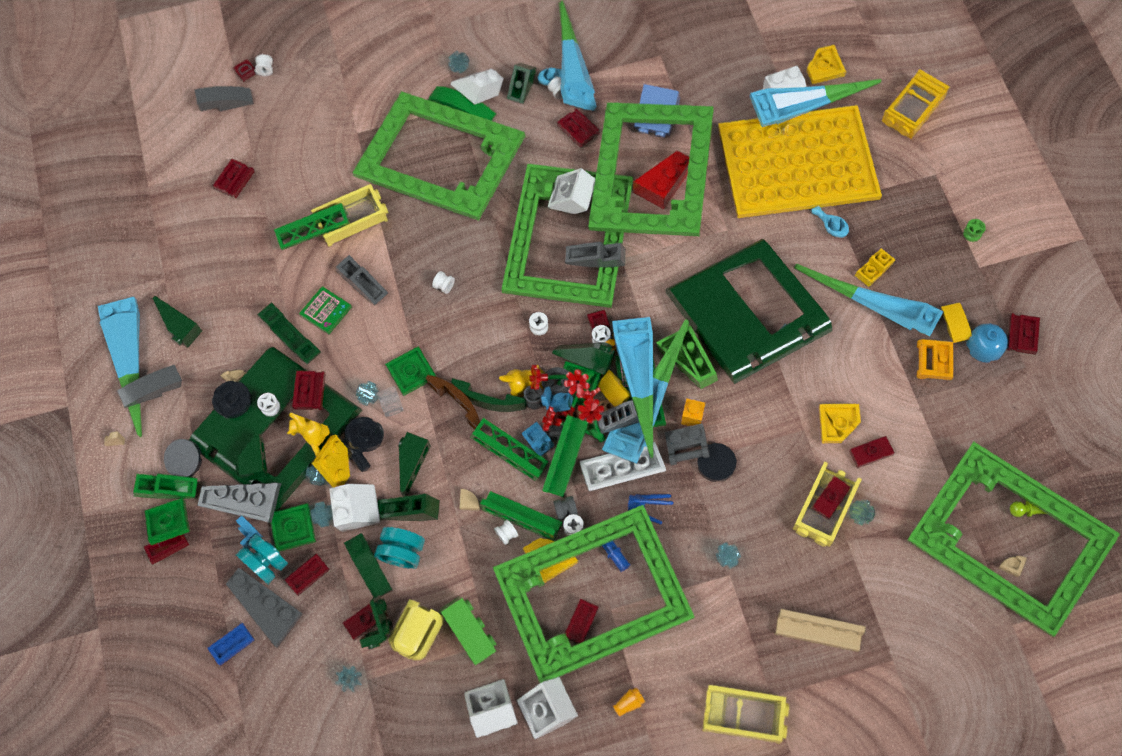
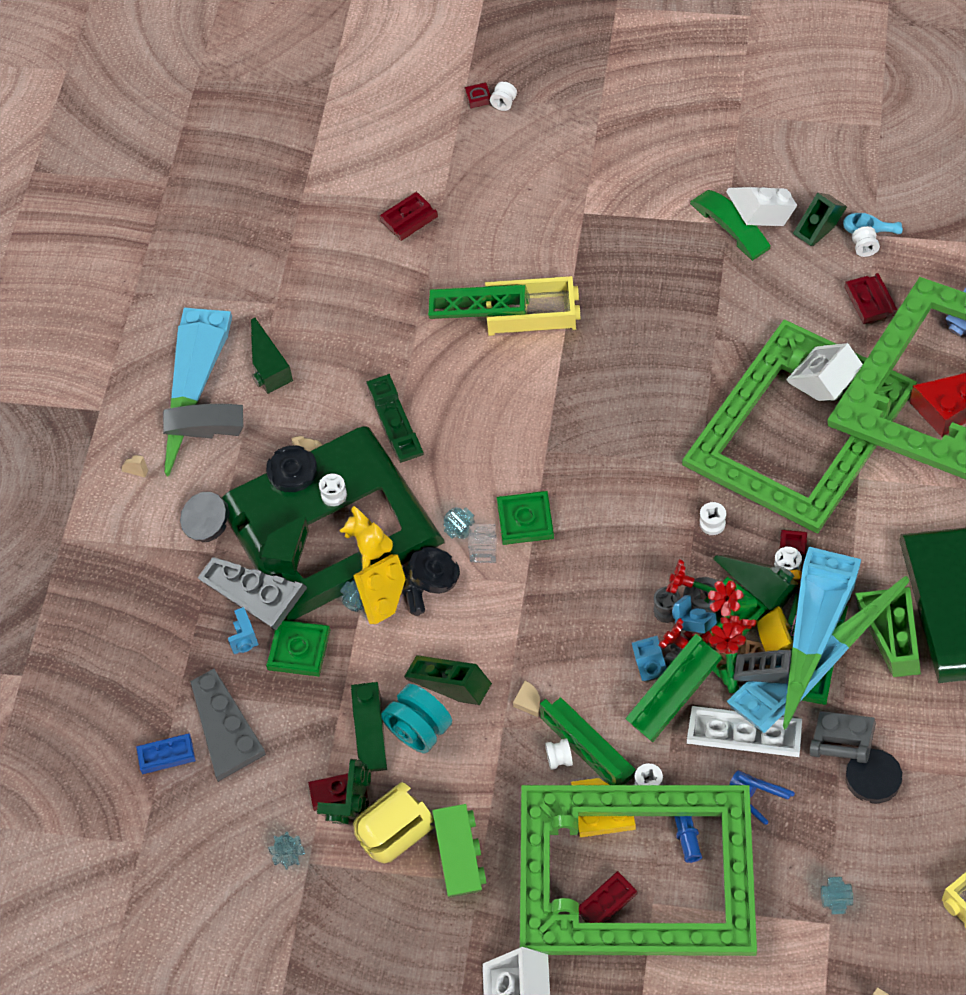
camera: 25 degrees right, 10 degrees down
green slope [133,474,198,499] -> none
dark red plate [144,534,189,565] -> none
green tile [145,498,190,545] -> none
dark grey slope [195,86,254,112] -> none
teal wheel [236,534,288,584] -> none
dark red plate [285,553,330,596] -> none
dark red plate [292,371,326,410] -> none
green tile [299,286,352,335] -> none
clear light blue gear [311,502,333,528] -> none
white slope [330,484,380,532] -> none
dark grey slope [335,255,388,306] -> none
bright green plate [353,91,525,221] -> none
dark green slope [398,432,431,497] -> none
reddish brown slope [426,375,482,431] -> none
white wheel [432,271,455,294] -> none
clear light blue gear [448,51,469,74] -> none
dark green slope [451,378,526,412] -> none
white slope [464,679,518,738] -> none
green fence [470,418,548,481] -> none
yellow animal [499,365,545,398] -> none
dark grey wheel [553,496,578,520] -> none
medium azure plate [559,0,597,111] -> none
dark grey slope [565,242,626,267] -> none
light orange brick [681,398,705,426] -> none

